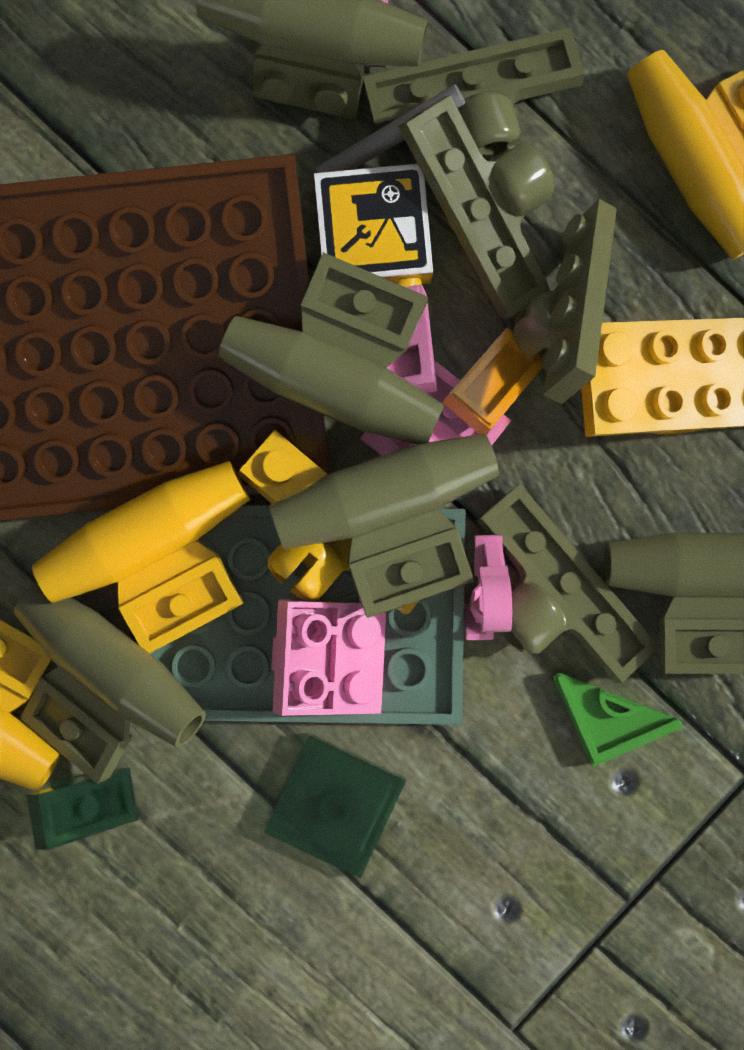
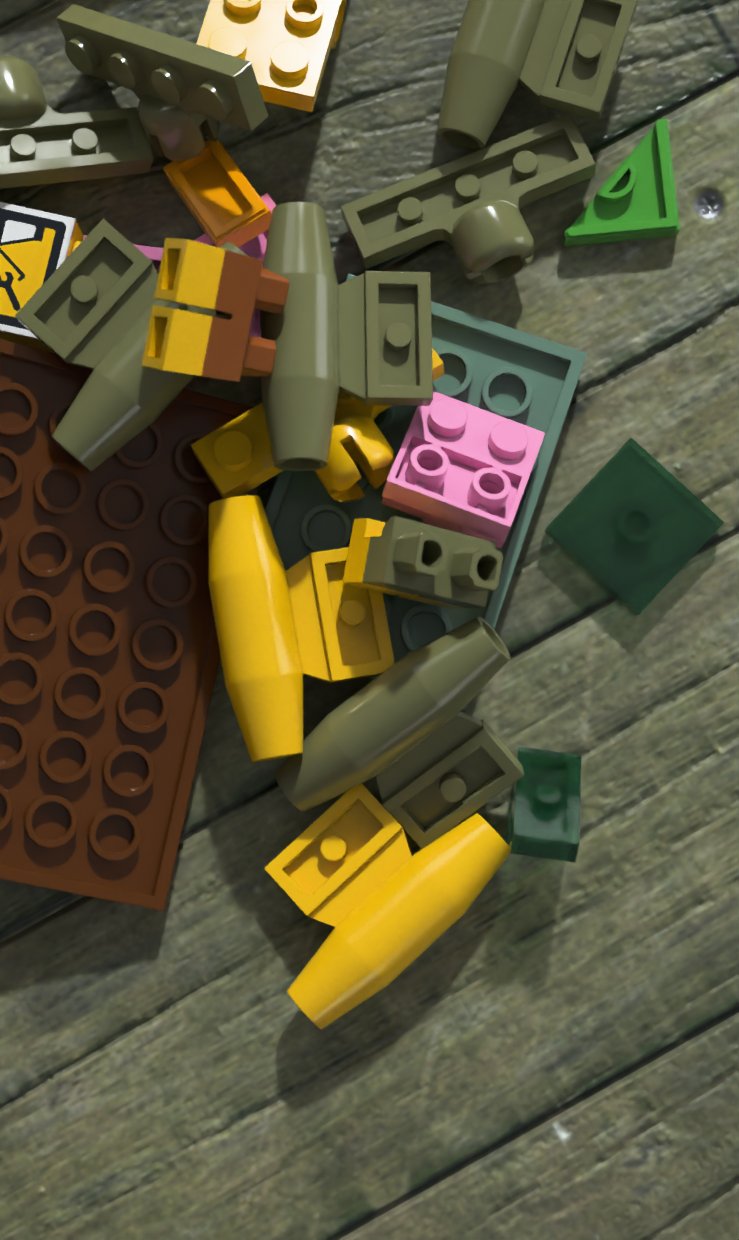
camera: 75 degrees left, 5 degrees down
bright pink piece [464,535,512,640] -> none
none -> hips [141,238,290,382]
none -> olive hips [342,516,503,609]

